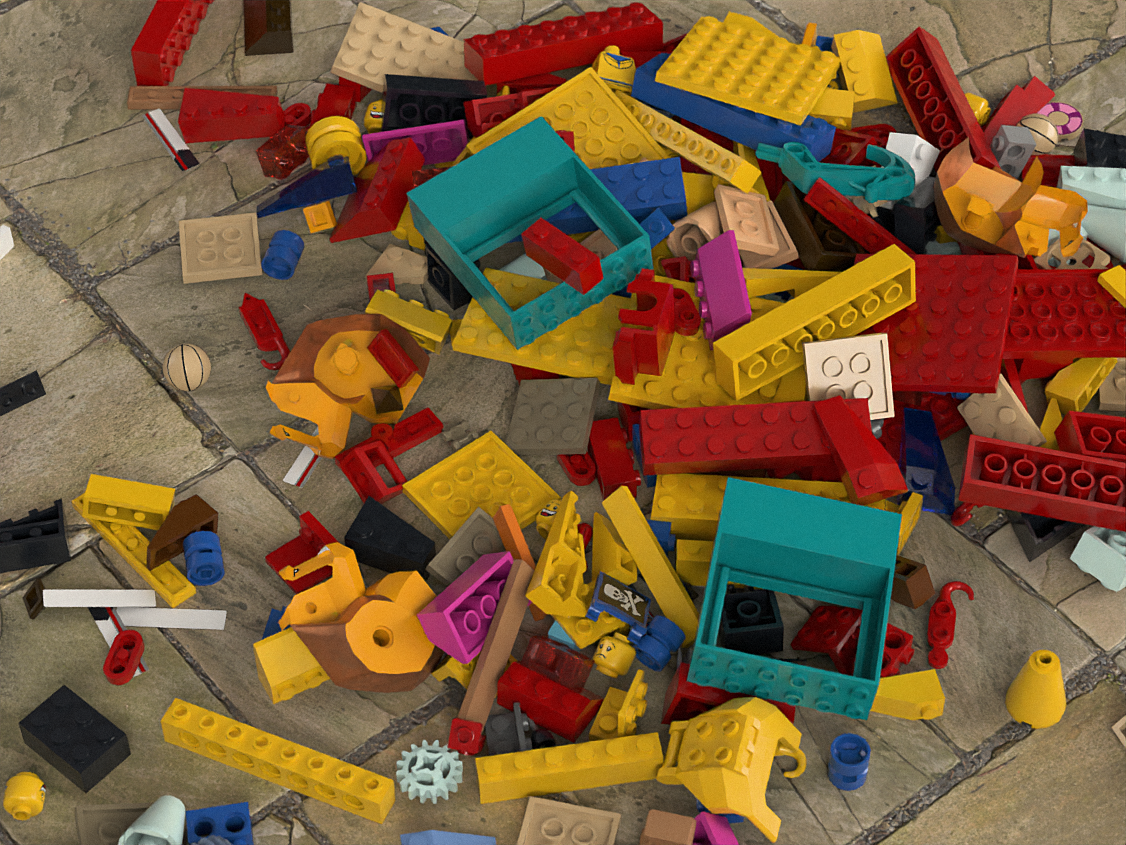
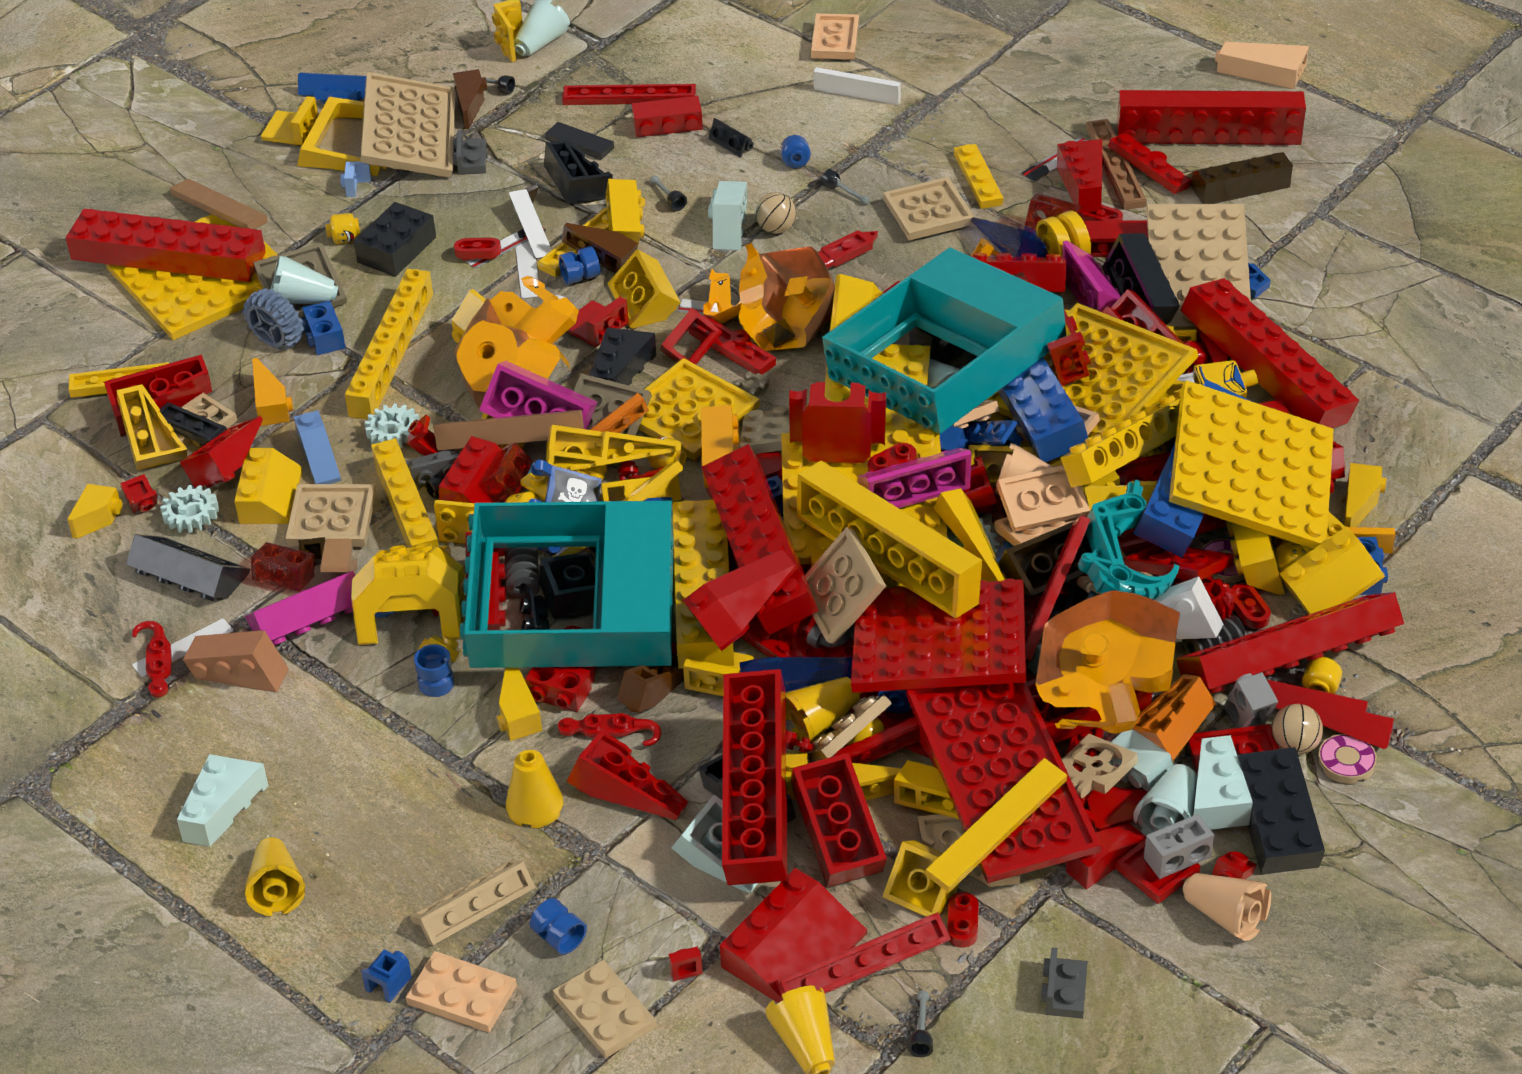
camera: 80 degrees right, 5 degrees down
blue wheel [261,230,305,280] -> none
red tile [367,329,419,389] -> none
red brick [521,218,604,295] -> none
none -> yellow bracket [418,635,463,662]
none -> red wedge [567,730,688,820]
none -> yellow slope [607,249,681,328]
none -> black hinge [650,176,687,211]
none -> light orange brick [701,405,739,488]
none -> light aqua wedge [708,181,747,250]
none -> blue head [780,135,811,169]
none -> yellow cone [785,677,862,743]
none -> hinge [820,168,870,205]
none -> yellow plate [954,144,1004,209]
none -> red hinge [1108,133,1192,194]

